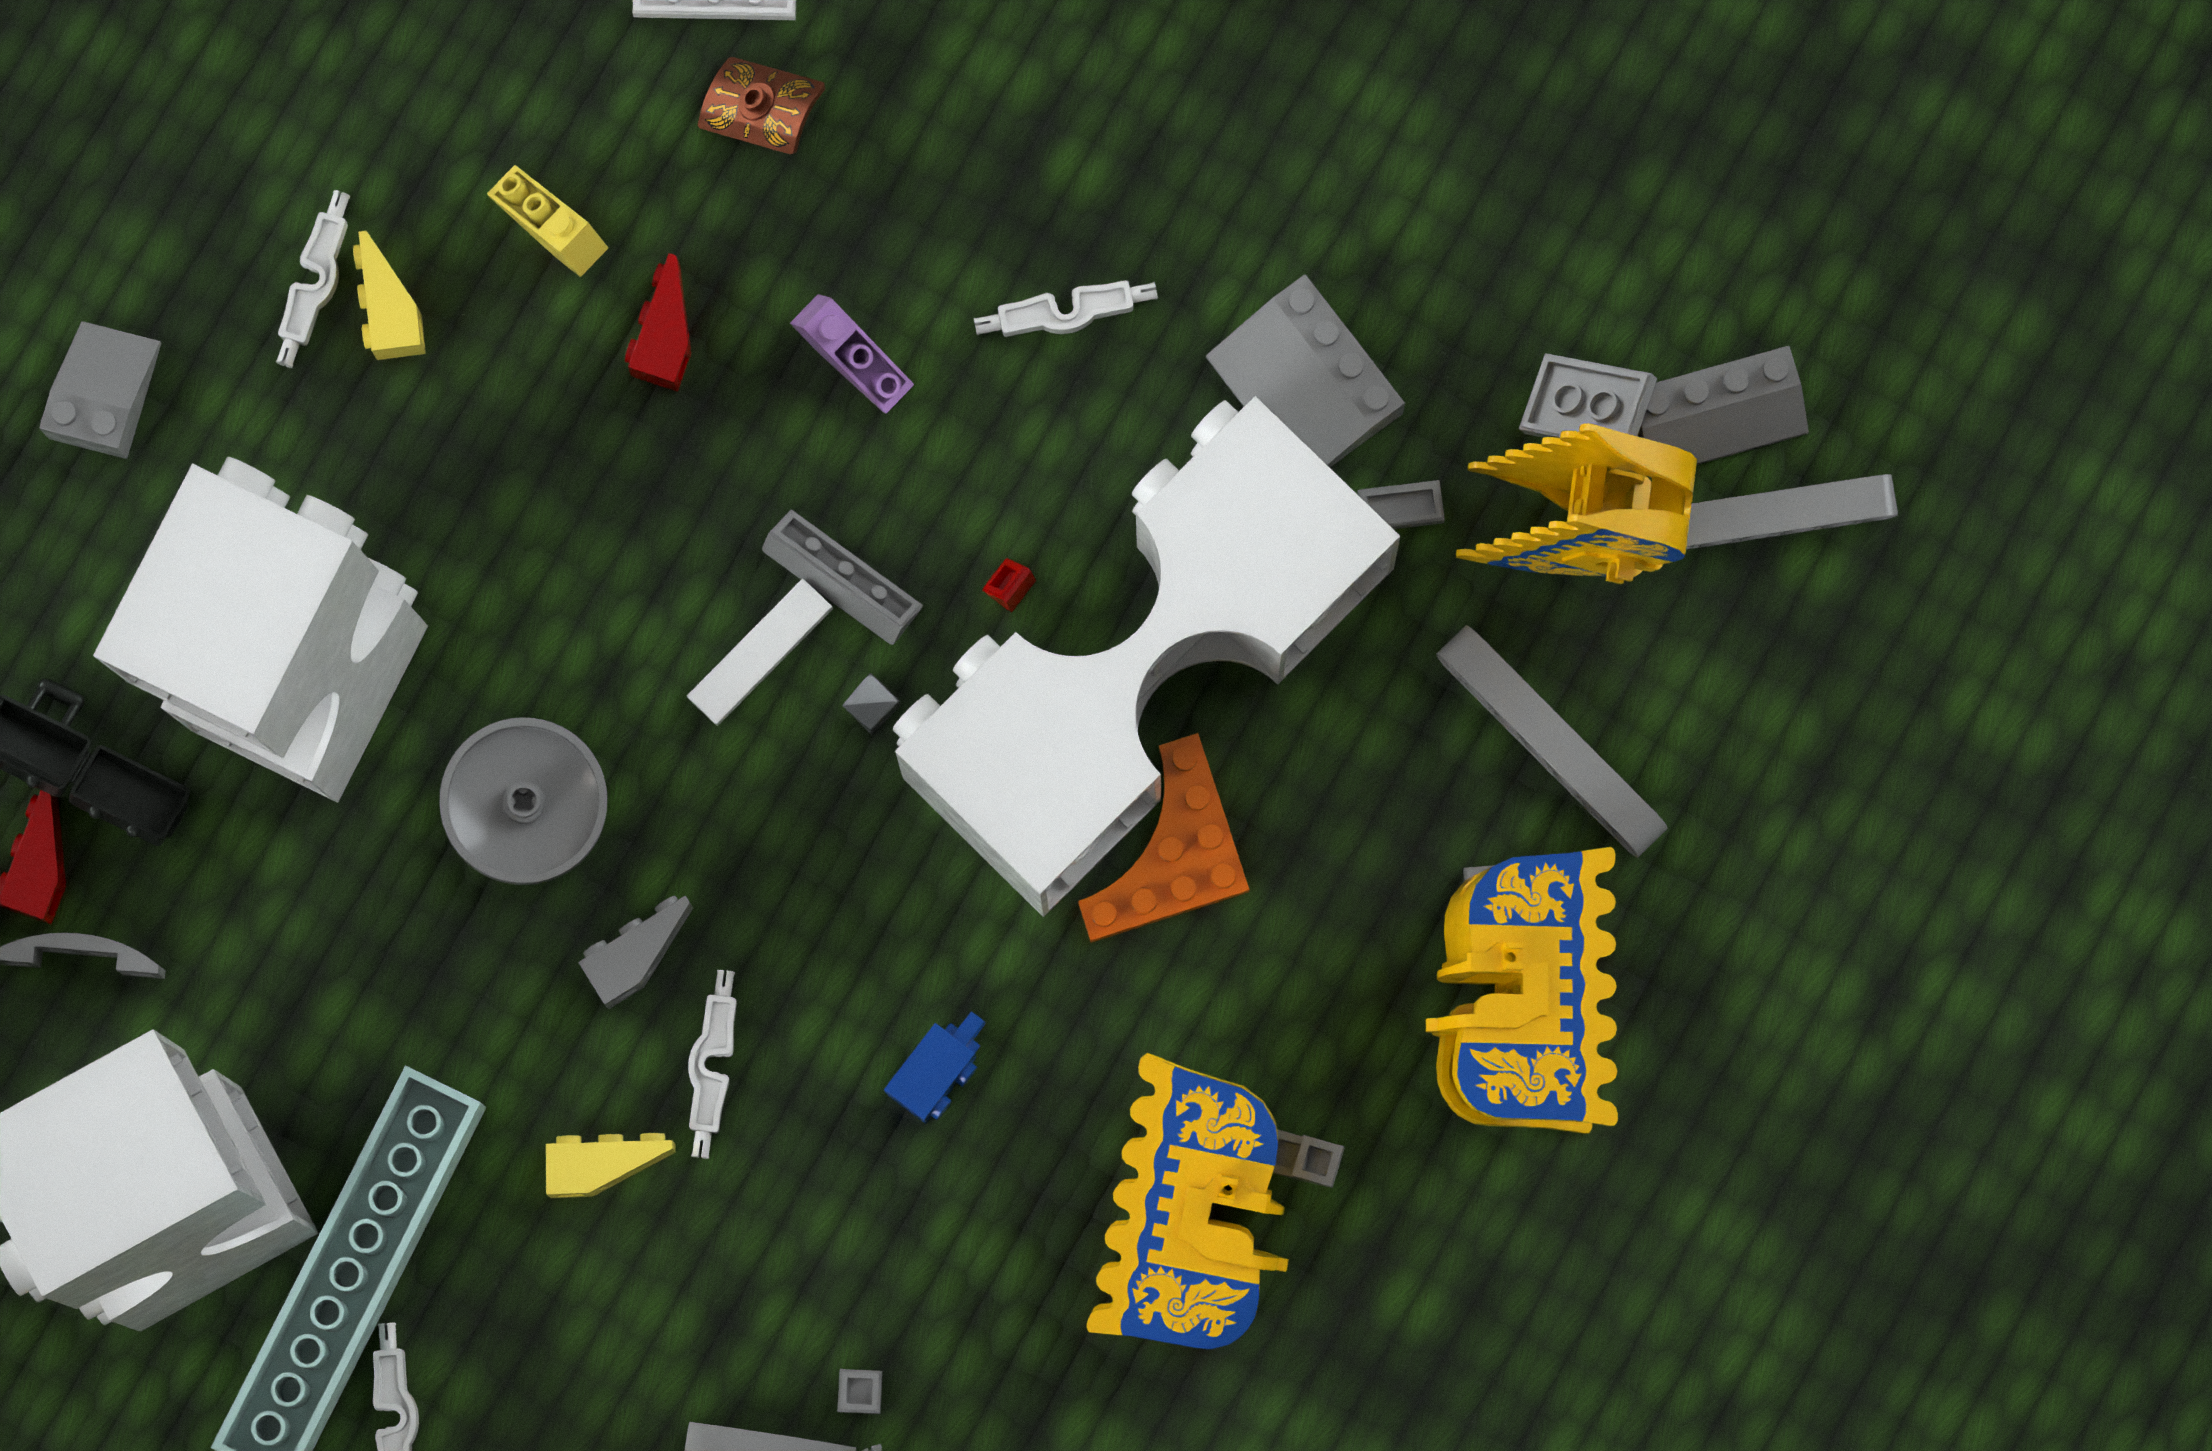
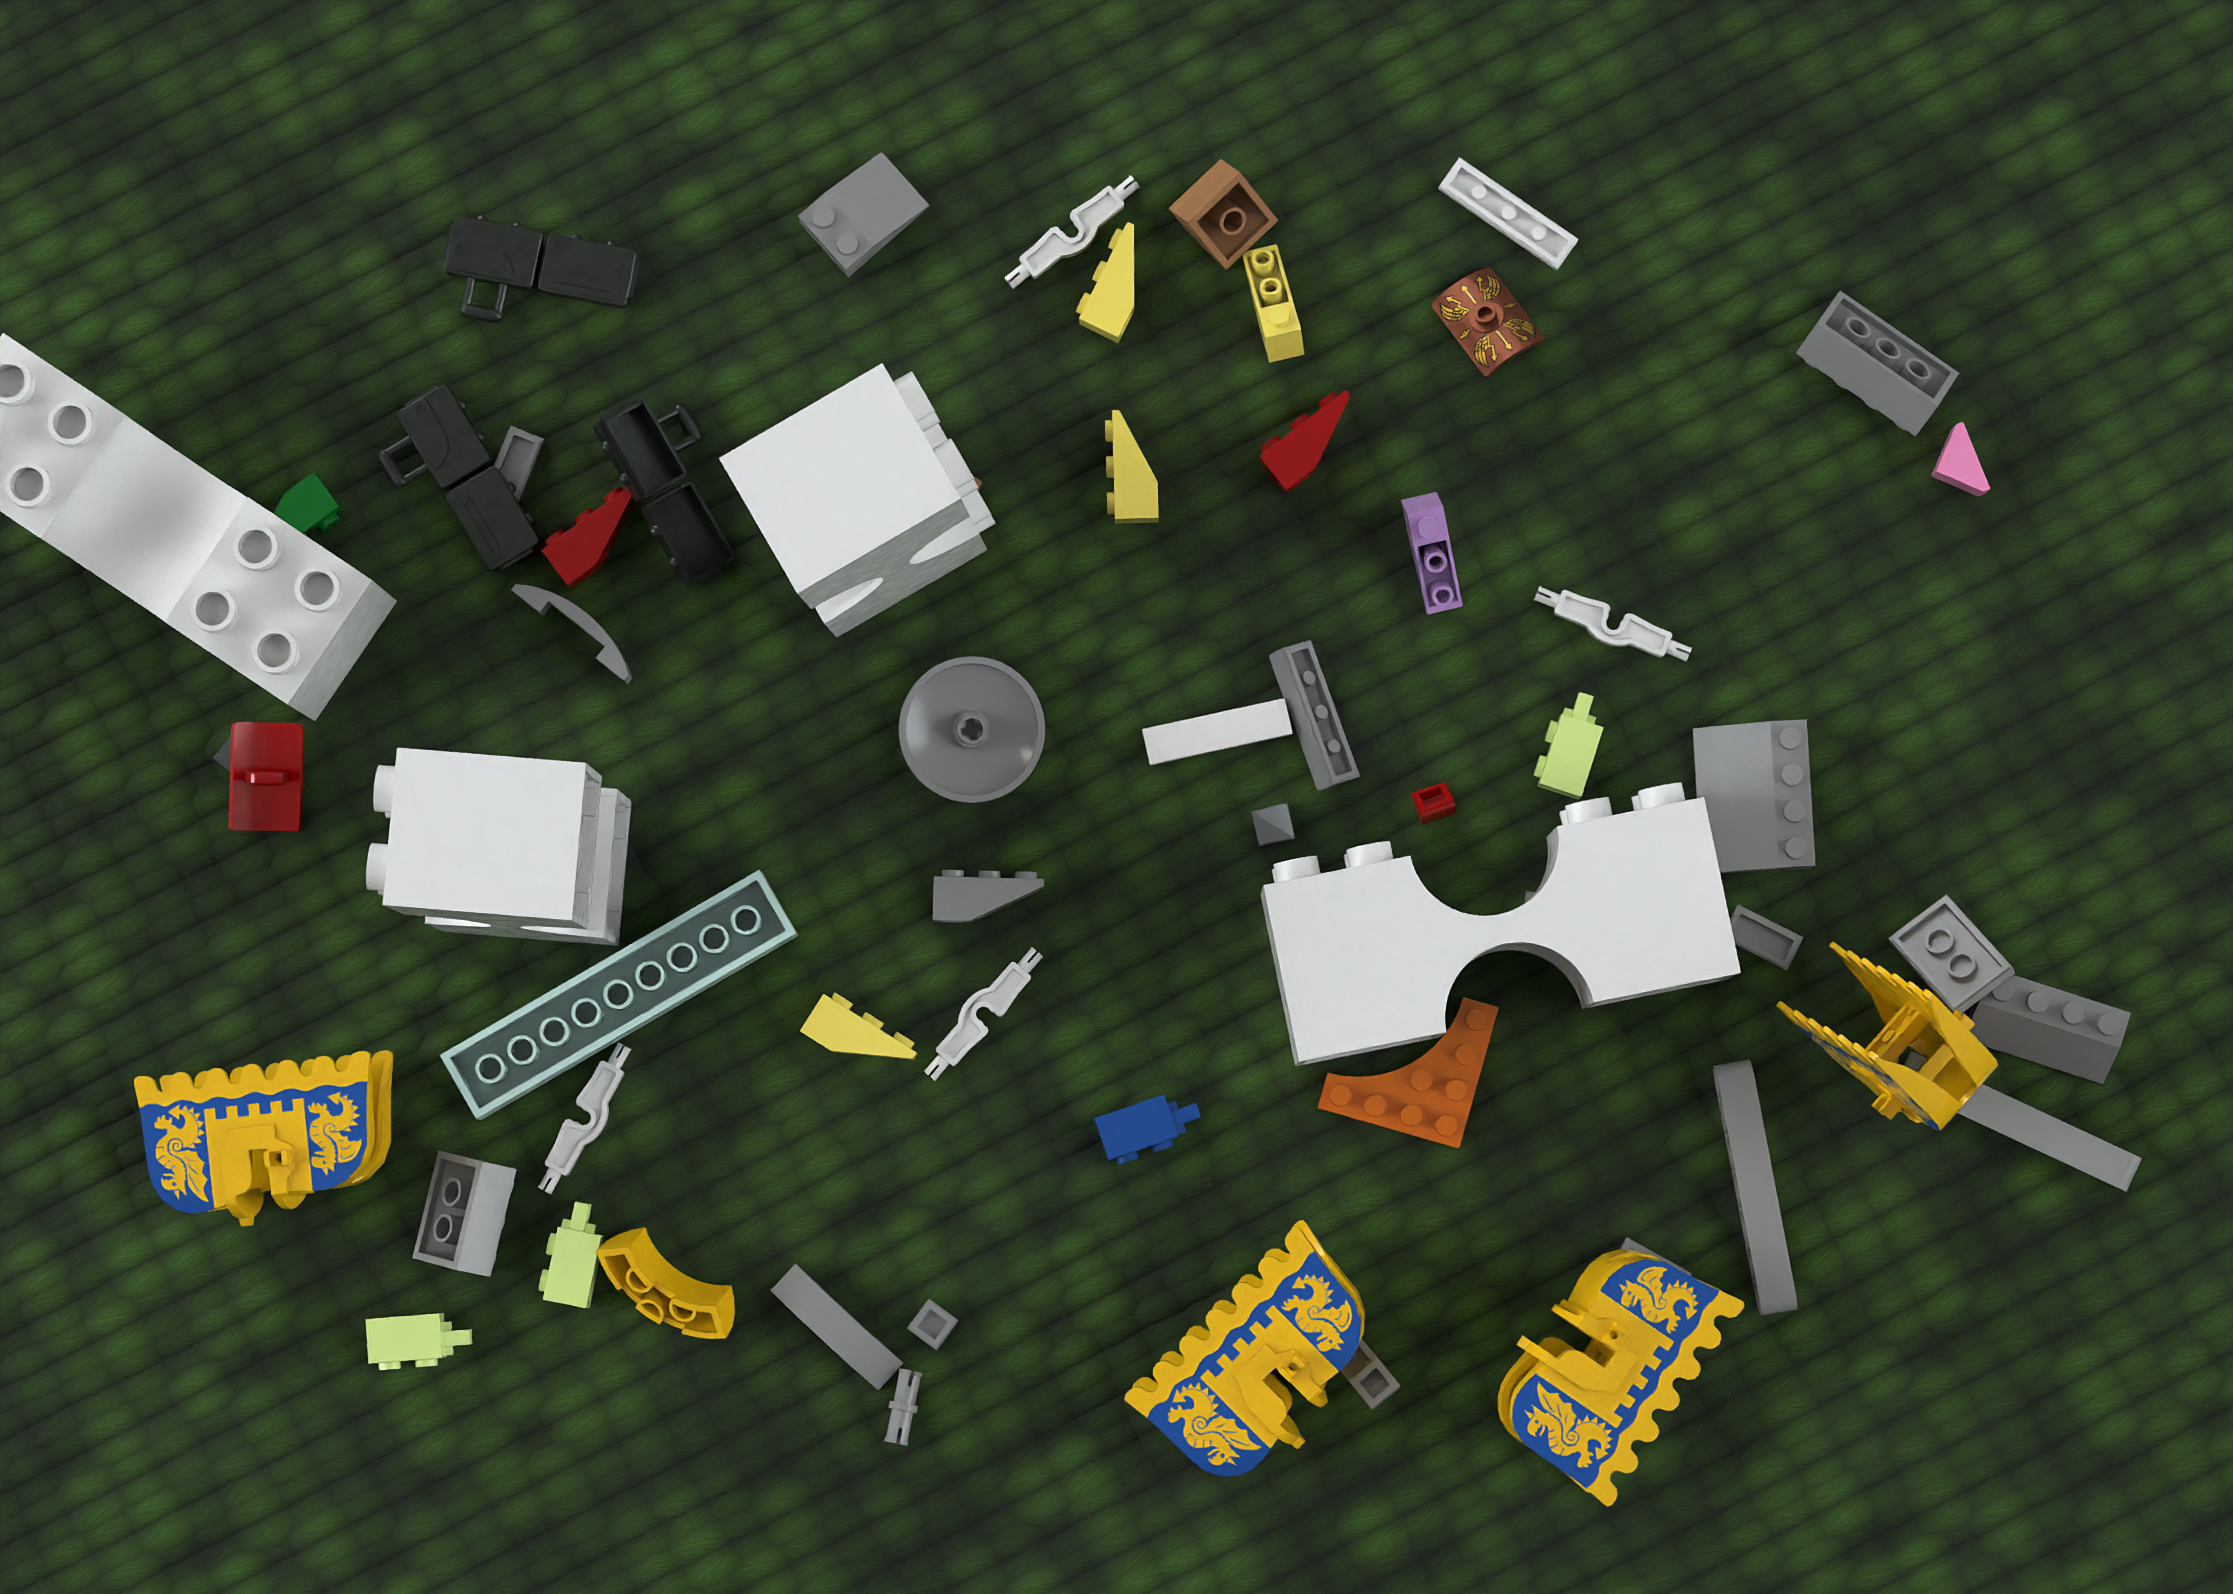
camera: 35 degrees right, 5 degrees up
none -> light yellow slope [1105,410,1159,524]
none -> medium nougat slope [1168,159,1278,270]
none -> yellowish green hinge [1533,692,1604,800]

